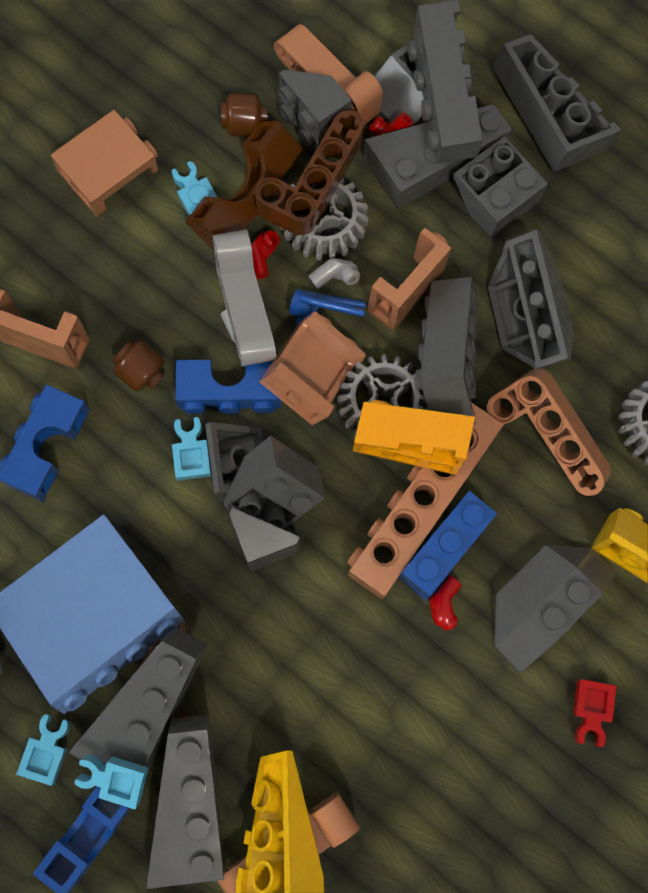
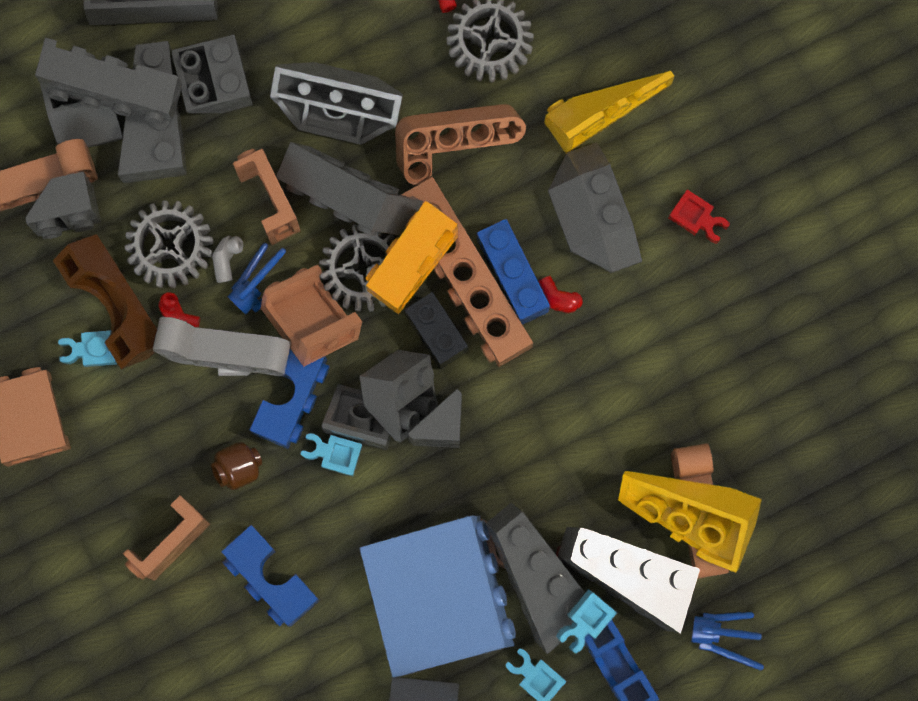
camera: 60 degrees left, 5 degrees up
reddish brown head [221,93,267,137] -> none
reddish brown beam [255,110,364,235] -> none
red arm [369,112,413,137] -> none
none -> black brick [405,292,468,370]

